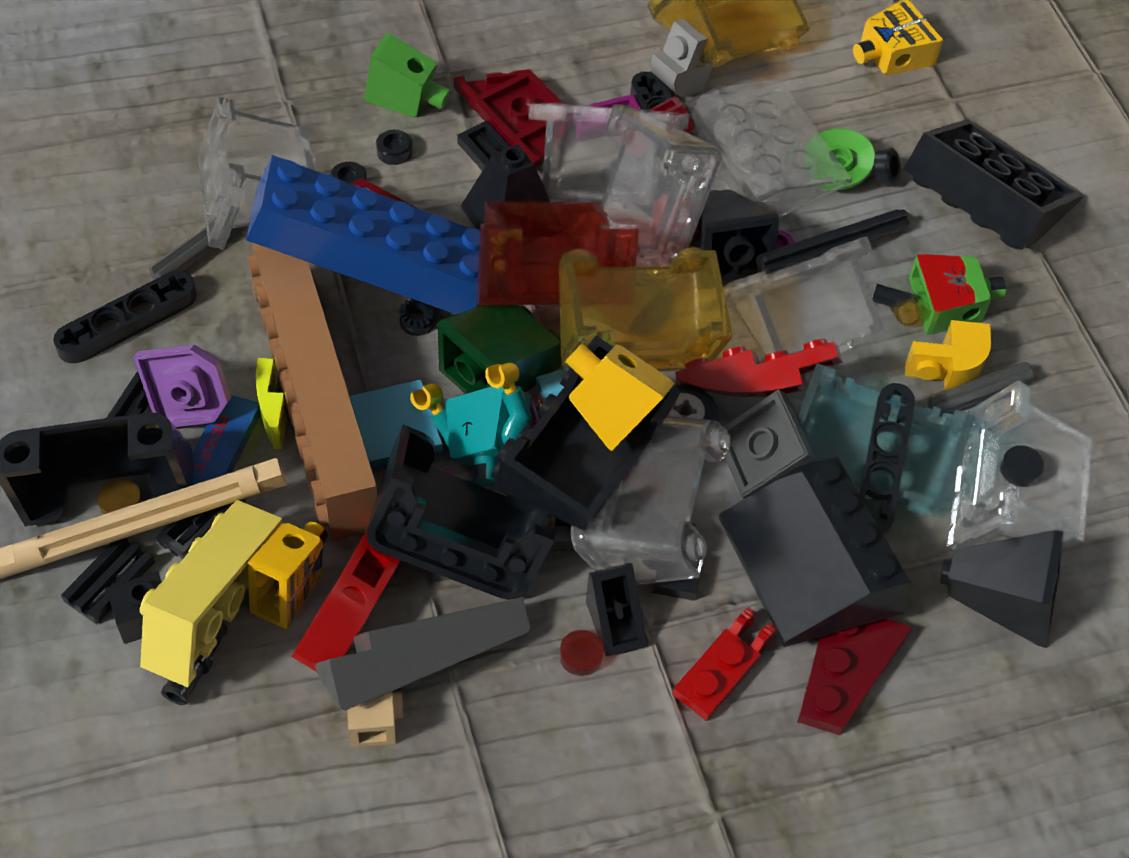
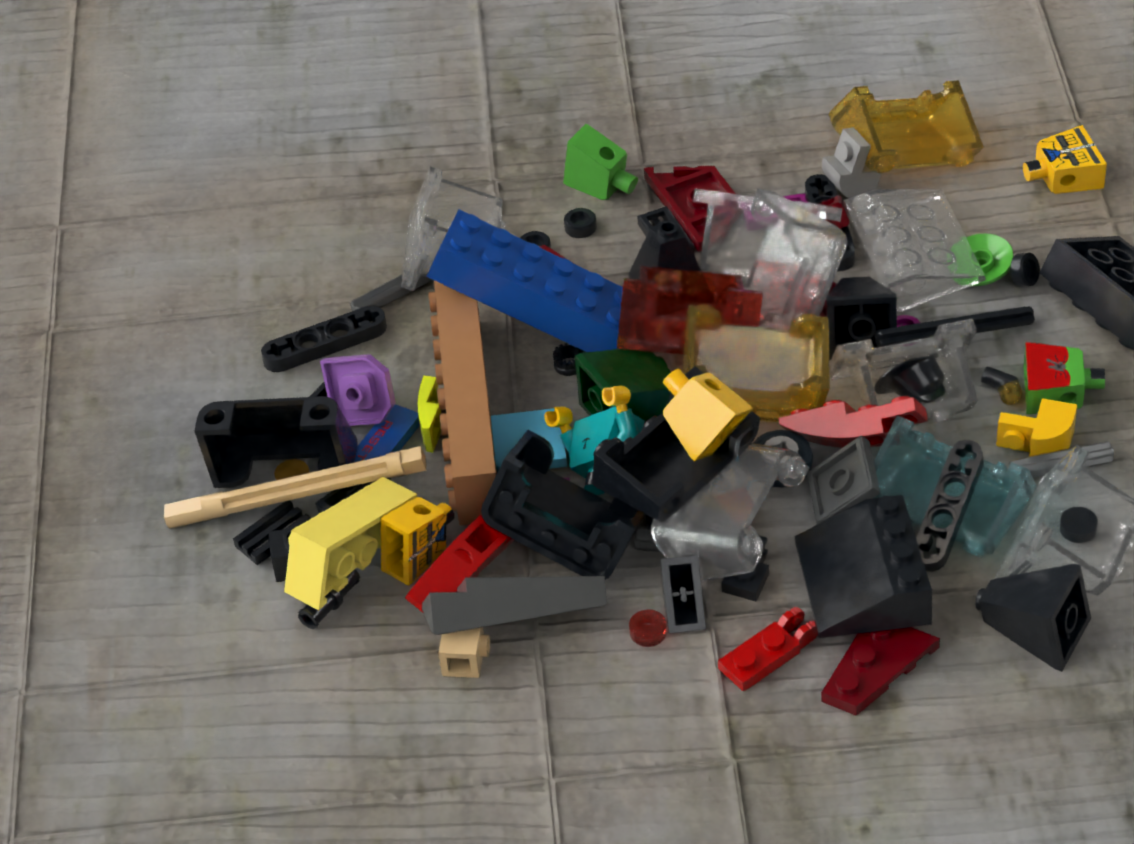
camera: 20 degrees right, 10 degrees down
none -> black piece [874,352,946,403]

